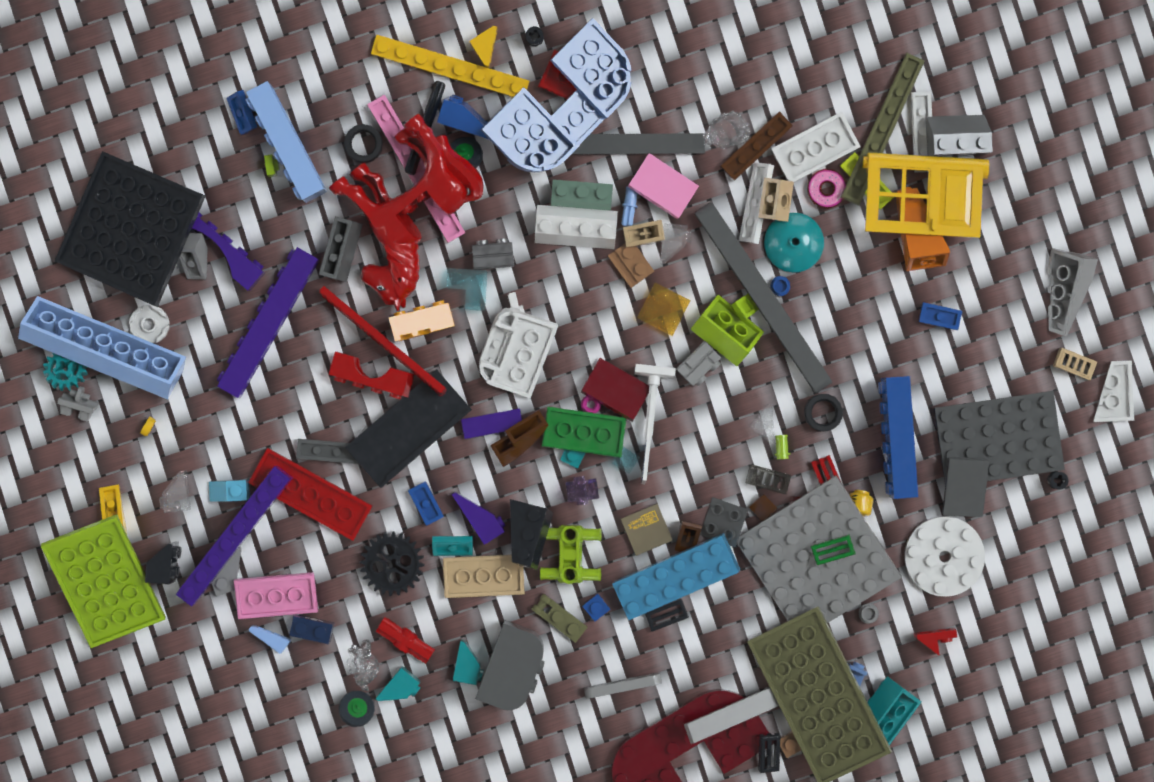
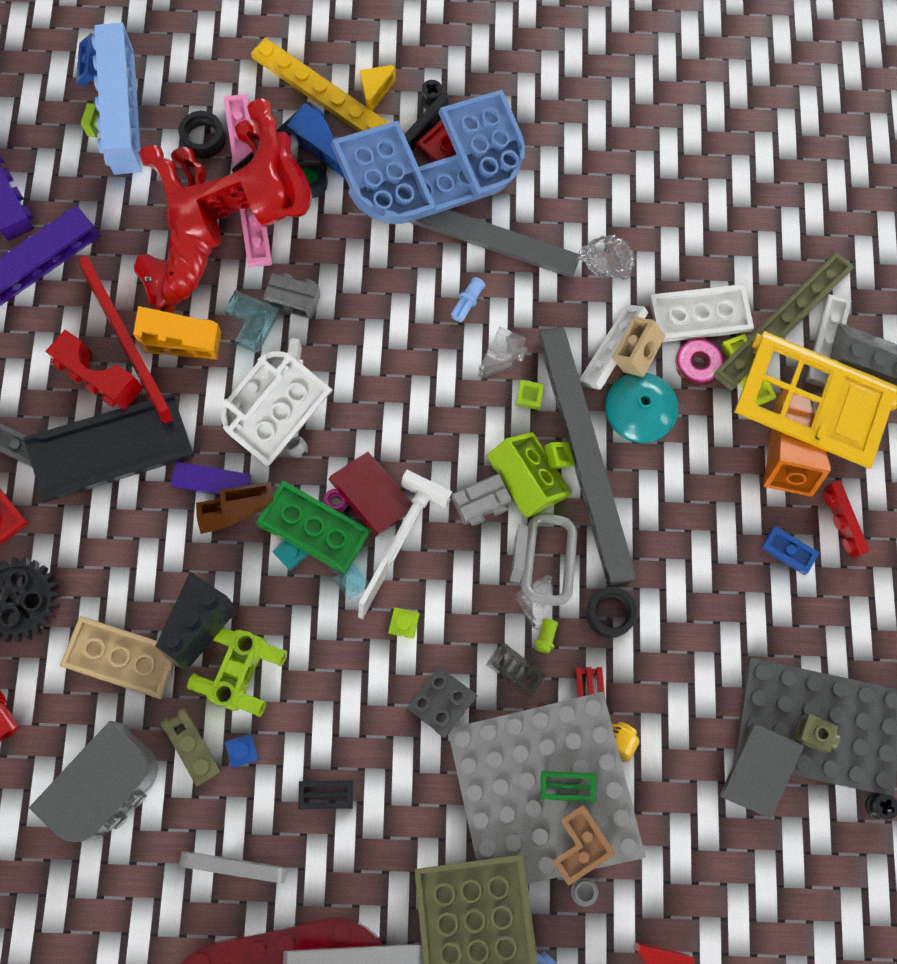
camera: 15 degrees right, 15 degrees down
dark grey brick [319,216,363,282] -> none
blue plate [408,481,444,526] -> none
teal plate [432,536,473,556] -> none
dark purple slope [452,492,506,545] -> none
teal slope [453,639,484,685] -> none
white slope [535,205,618,249] -> none
sand green slope [551,180,613,211] -> none
clear purple brick [566,476,599,505] -> none
medium nougat plate [608,243,654,288] -> none
dark azure brick [612,533,740,620] -> none
dark tan tile [621,504,673,556] -> none
tan slope [623,220,665,247] -> none
bright pink tile [627,153,699,220] -> none
clear yellow plate [637,283,691,336] -> none
reddish brown slope [674,520,702,552] -> none
reddish brown plate [720,111,793,181] -> none
reddish brown slope [749,494,777,521] -> none
blue plate [770,276,790,296] -> none
blue brick [878,376,918,499] -> none
white plate [904,516,985,597] -> none
none -> light grey hinge [286,436,308,458]
none -> lime plate [388,607,420,639]
none -> black tile [404,94,448,151]
none -> light grey bar [510,513,577,606]
none -> lime plate [515,380,544,410]
none -> medium nougat plate [553,804,616,886]
none -> olive brick [793,714,841,753]
none -> red plate [823,480,870,559]

